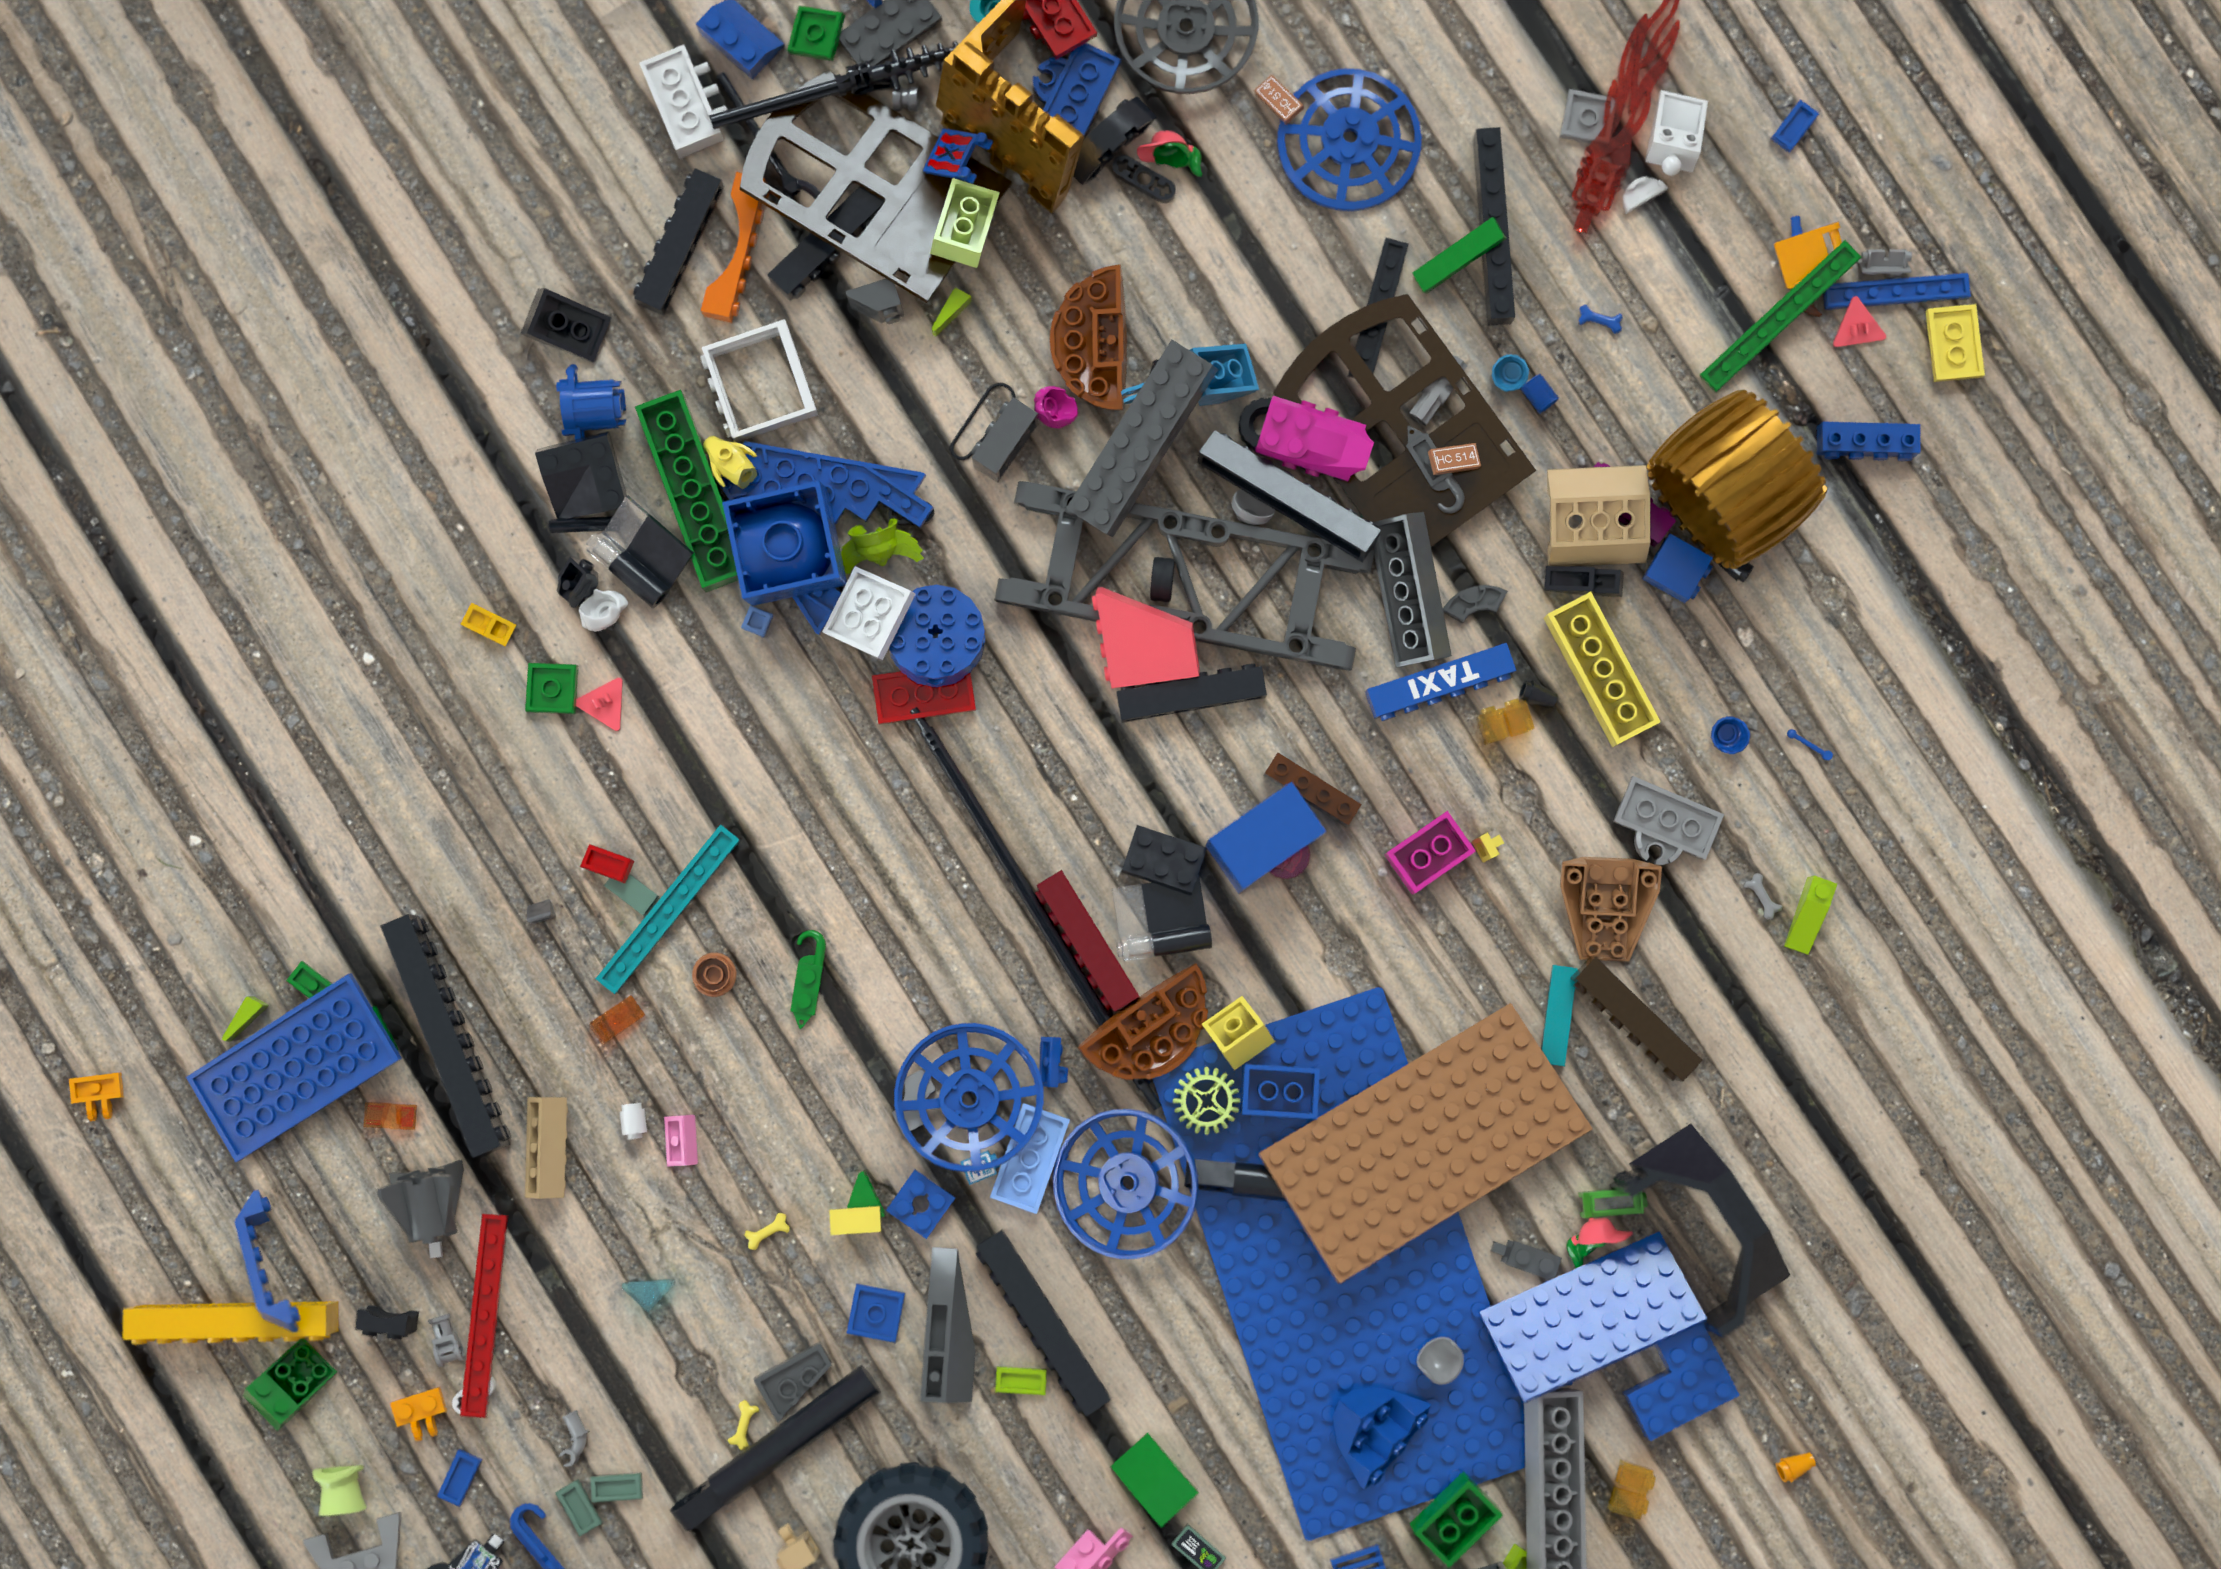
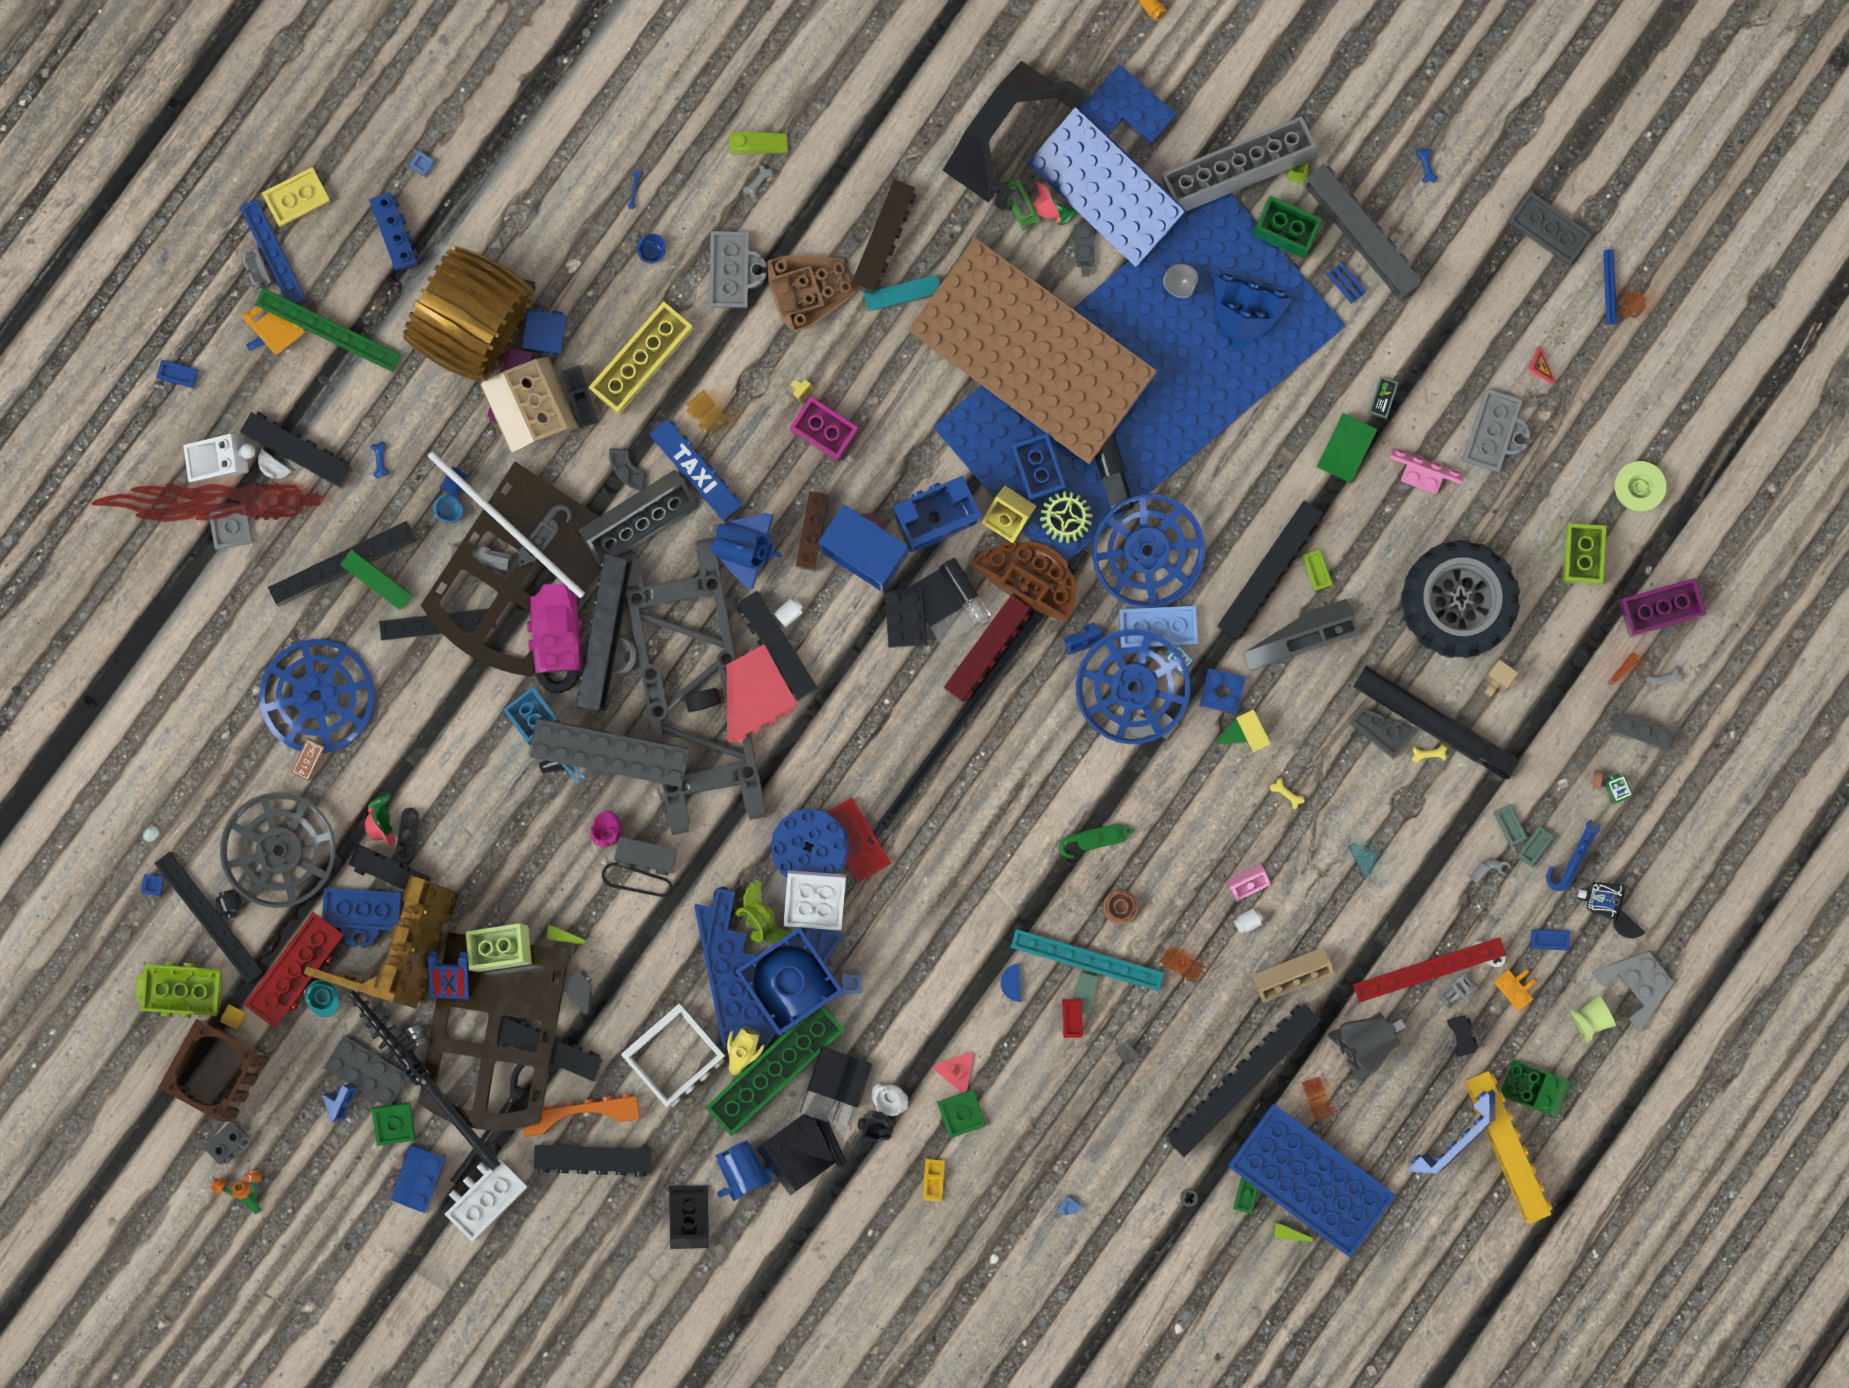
camera: 110 degrees left, 0 degrees up
light orange hinge [69,1072,124,1121] -> none
blue tile [846,1283,905,1343] -> none
dark orange brick [1050,264,1127,410] -> none
nougat tile [1428,443,1481,475] -> none
black cone [1519,680,1558,708] -> none
clear yellow piece [1607,1459,1656,1520] -> none
coral piece [1833,296,1886,347] -> none
none -> black brick [240,411,353,489]
none -> medium blue tile [409,151,435,177]
none -> white piece [428,451,585,598]
none -> blue brick [711,513,782,589]
none -> white brick [773,598,803,628]
none -> blue brick [893,476,982,553]
none -> blue tile [1000,964,1021,1002]
none -> medium blue tile [1057,1195,1083,1215]
none -> dark grey bush [1180,1189,1198,1207]

